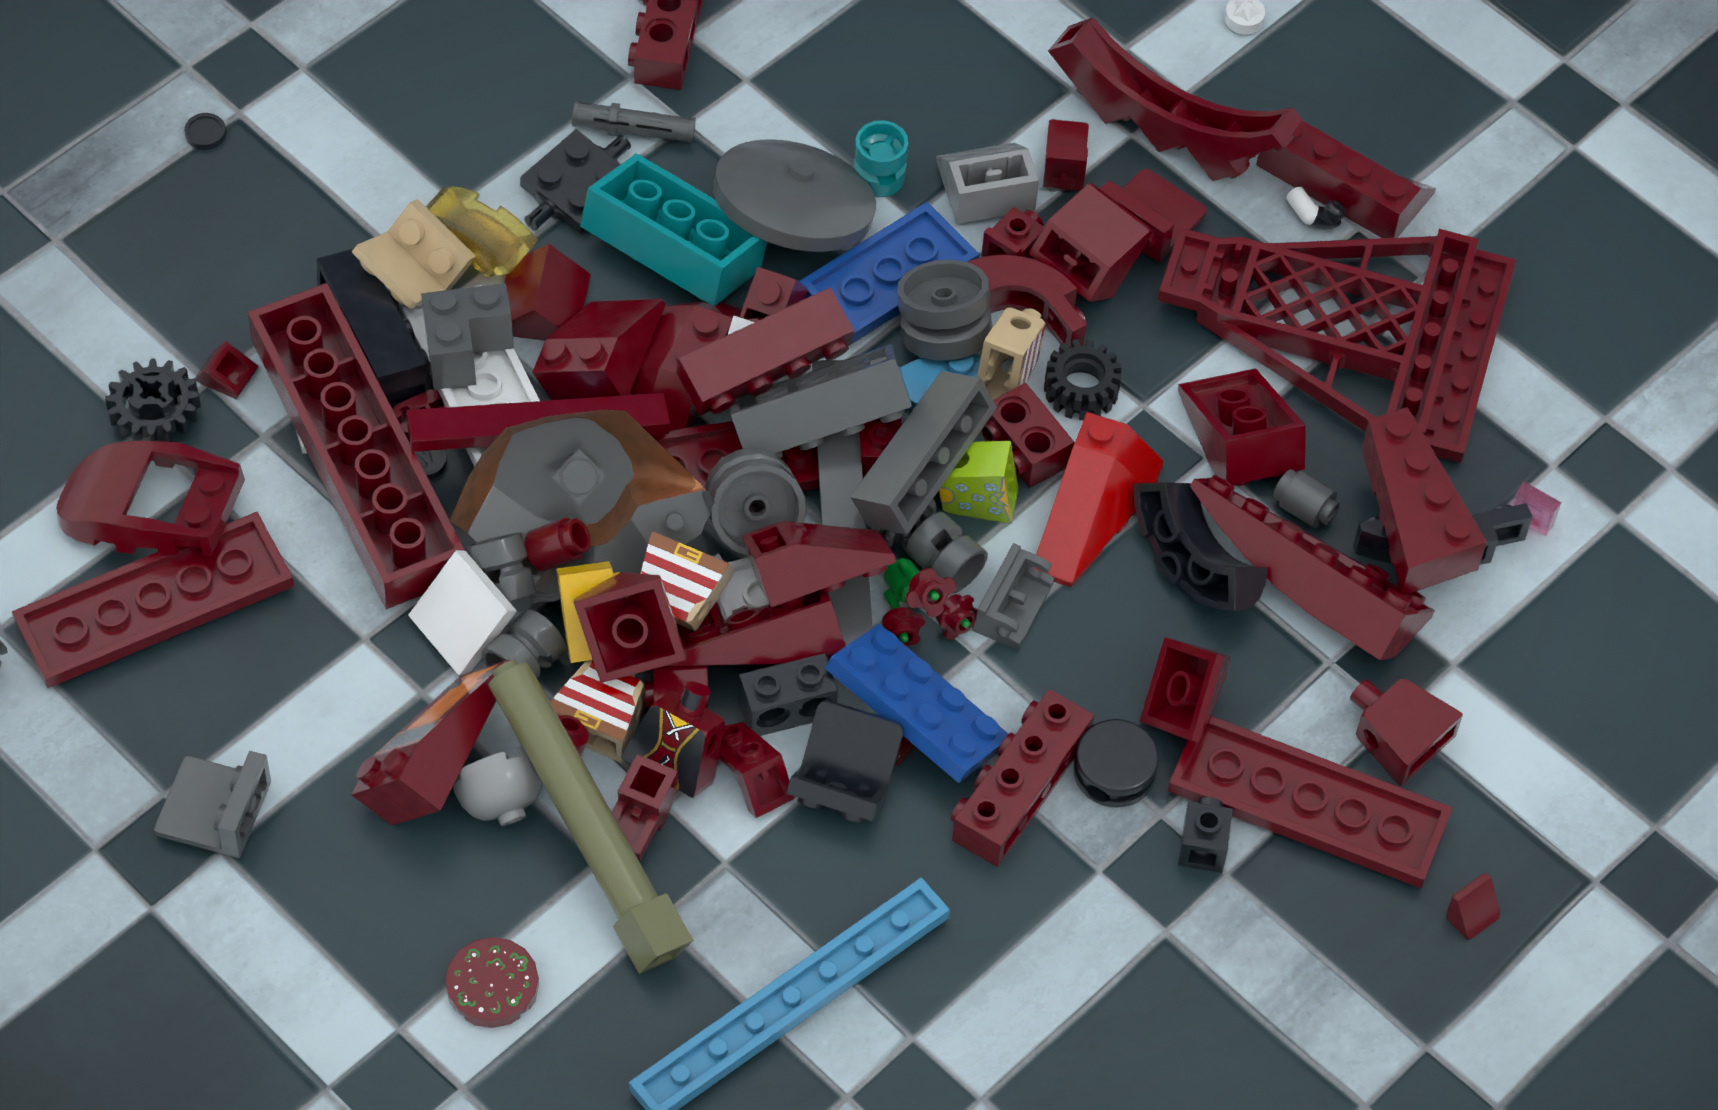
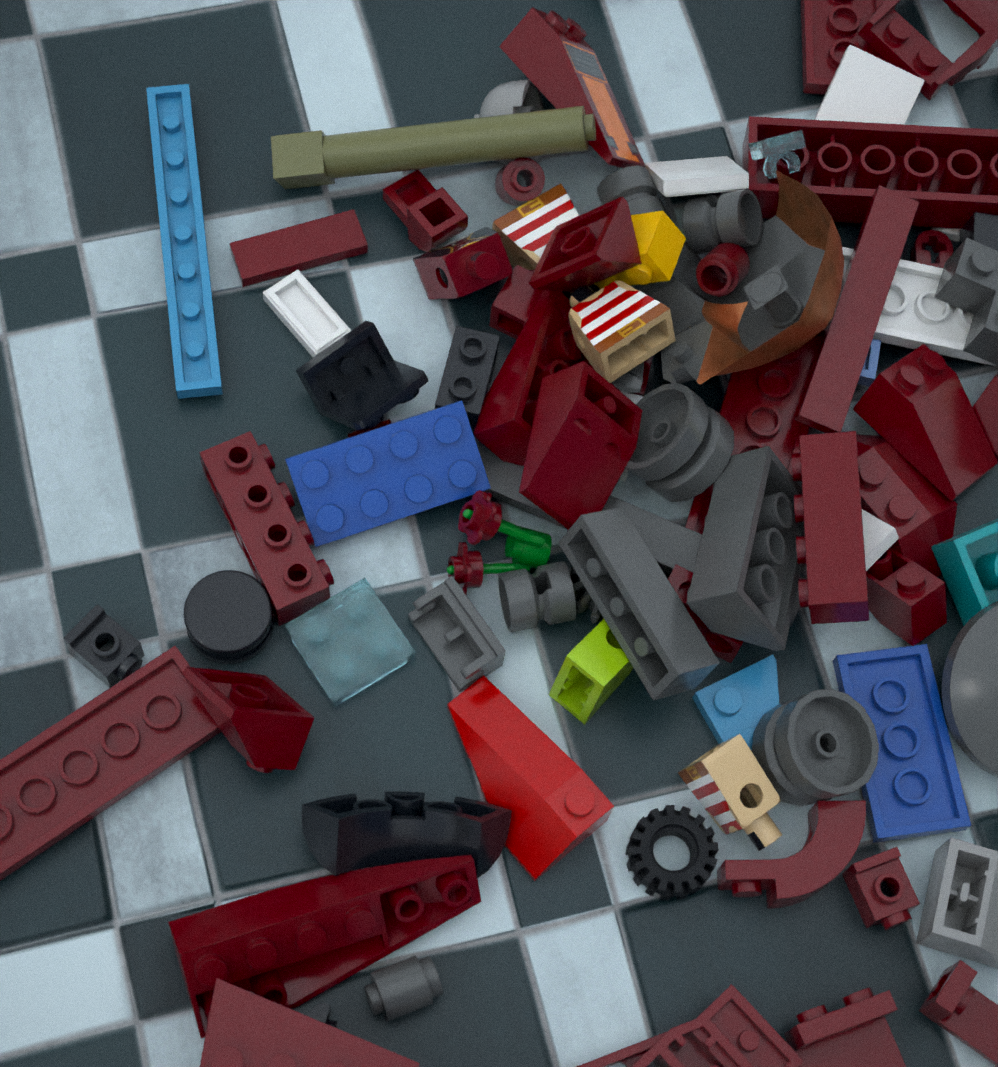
camera: 115 degrees right, 10 degrees up
dark red tile [445,937,539,1028] -> none
dark red bracket [719,722,795,818] -> none
dark red brick [981,383,1075,488] -> none
dark red slope [1029,183,1154,302] -> none
dark red slope [1178,368,1306,486] -> none
dark red torso [1350,679,1463,787] -> none
none -> dark red tile [229,209,368,287]
none -> white tile [263,269,351,358]
none -> clear light blue plate [285,577,416,707]
none -> clear light blue tile [748,130,806,179]
none -> white tile [814,45,925,125]

